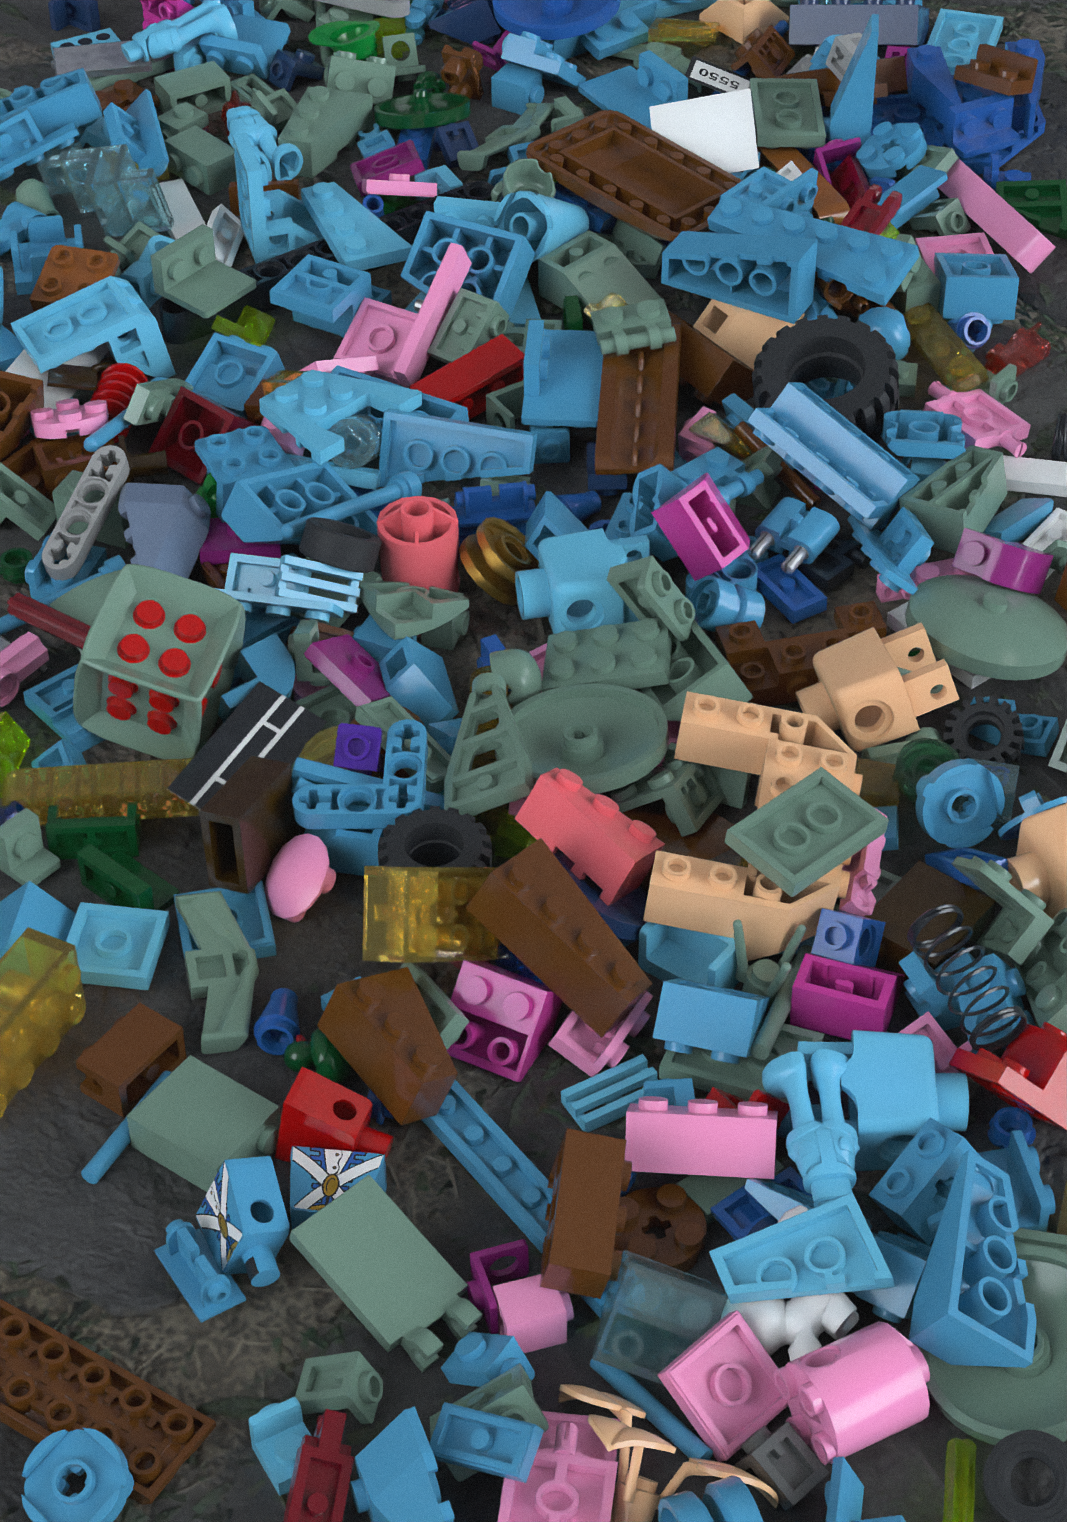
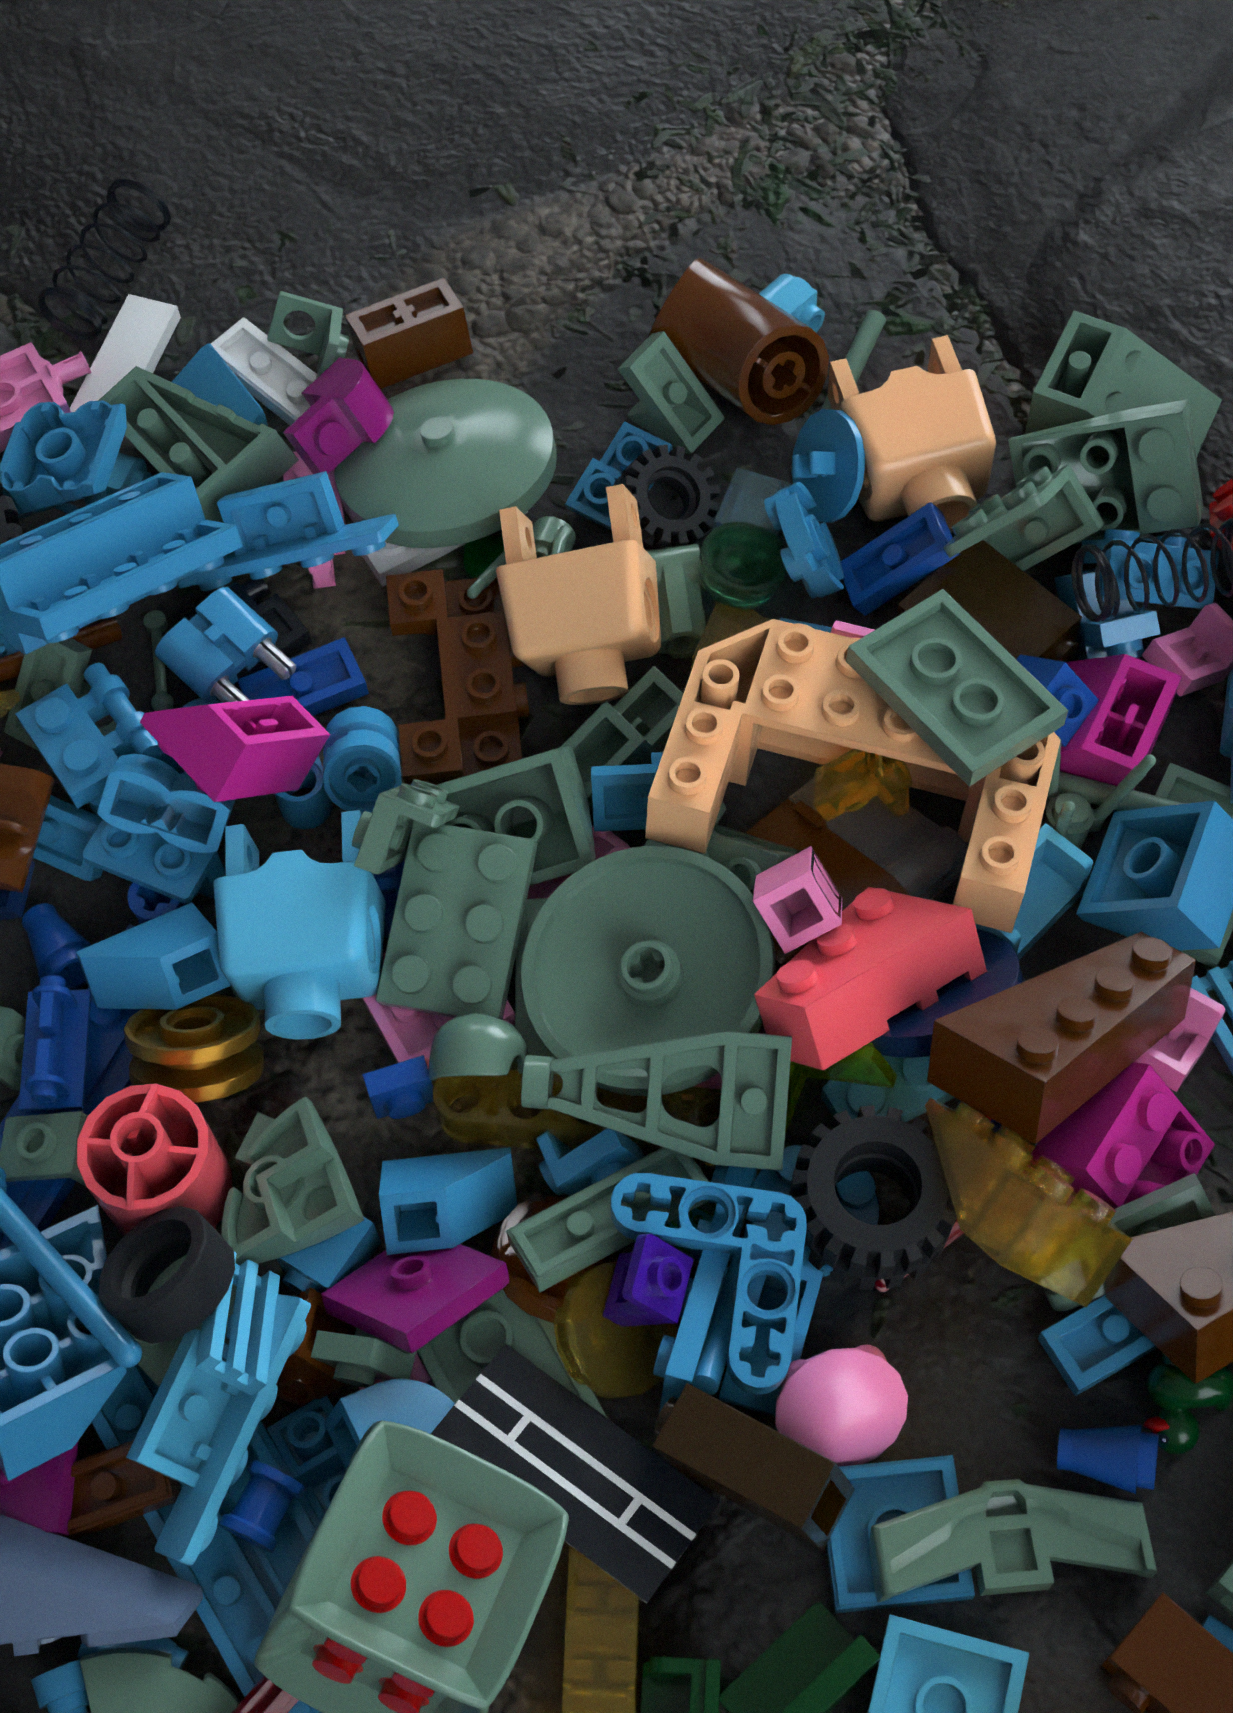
camera: 80 degrees left, 20 degrees up
none -> bright pink brick [752,846,843,954]

